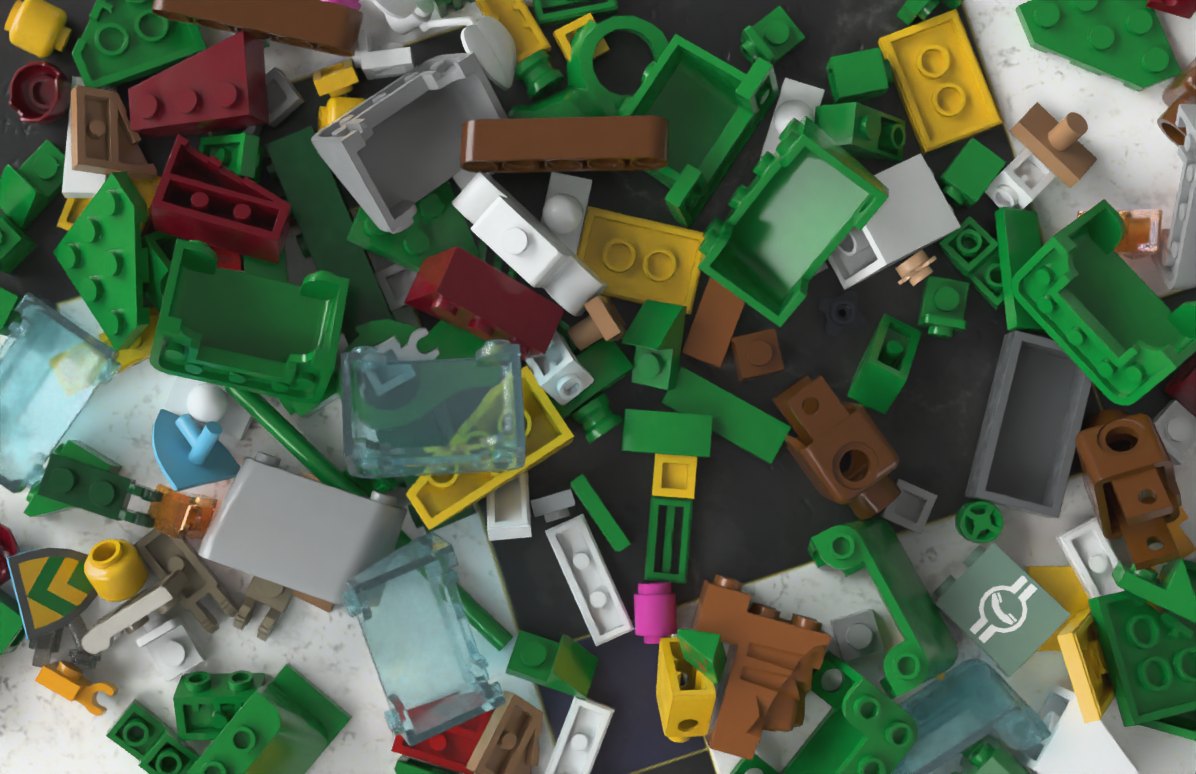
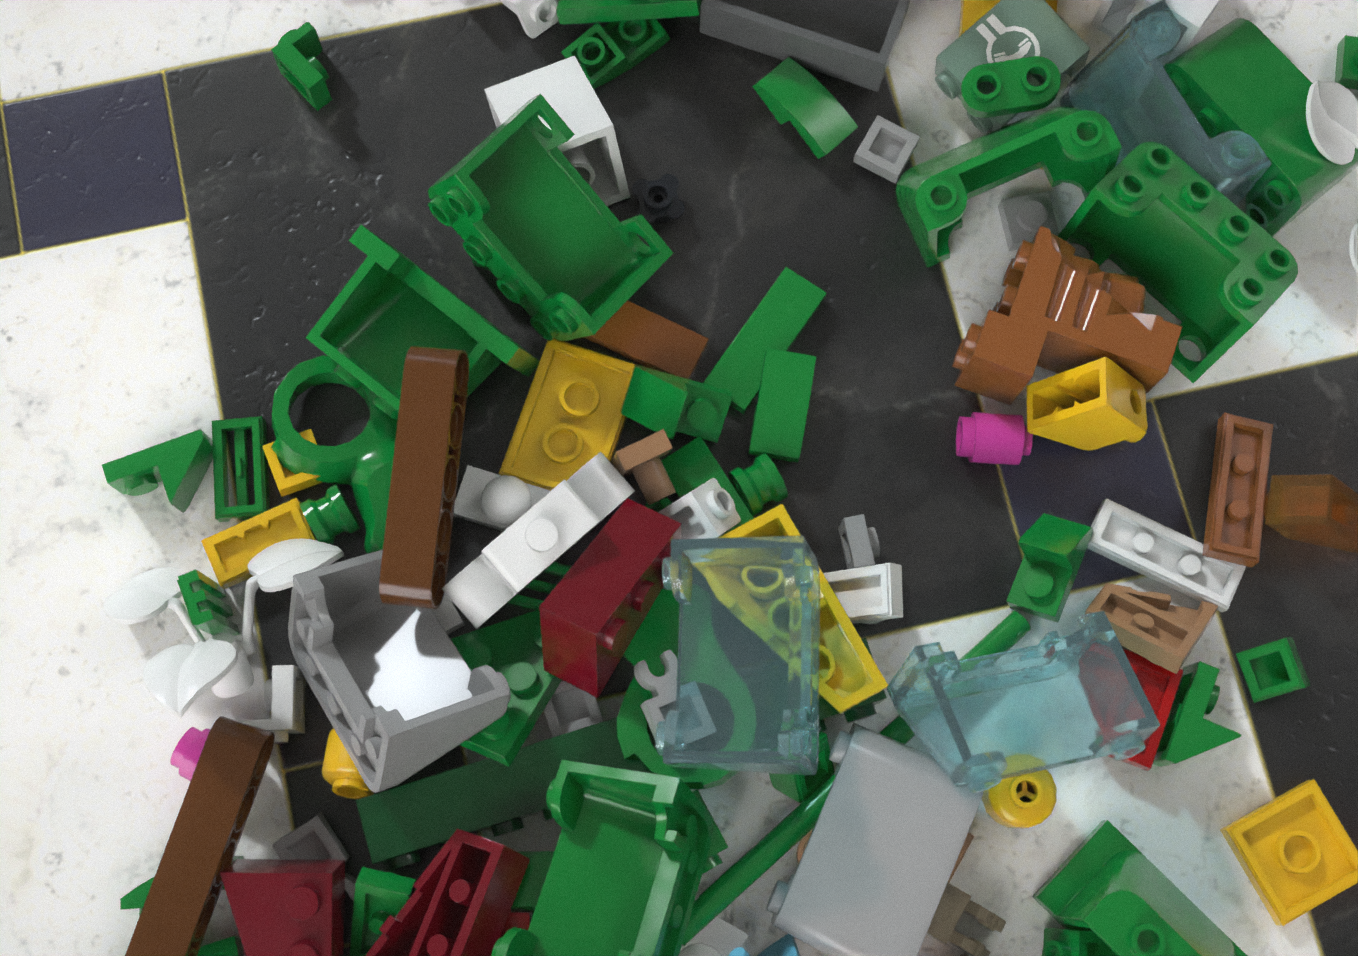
camera: 90 degrees left, 10 degrees down
yellow plate [313,58,359,97] -> none
white tile [545,514,634,647] -> none
green tile [570,474,631,552] -> none
green tile [644,496,693,583] -> none
yellow plate [652,453,697,499] -> none
green slope [677,628,727,684] -> none
reddish brown brick [730,328,784,382] -> none
green bracket [740,6,806,65] -> none
white tile [760,78,825,159] -> none
reddish brown piece [772,375,901,520] -> none
green slope [814,102,906,162] -> none
green brick [826,47,893,104] -> none
green slope [847,313,922,415] -> none
yellow tile [878,9,1003,155] -> none
light nougat plate [895,249,937,286] -> none
green bracket [917,275,969,338] -> none
green brick [937,137,1007,209] -> none
green wheel [955,501,1004,543] -> none
none -> green slope [752,57,858,159]
none -> green plate [960,56,1061,118]
none -> yellow head [981,758,1057,829]

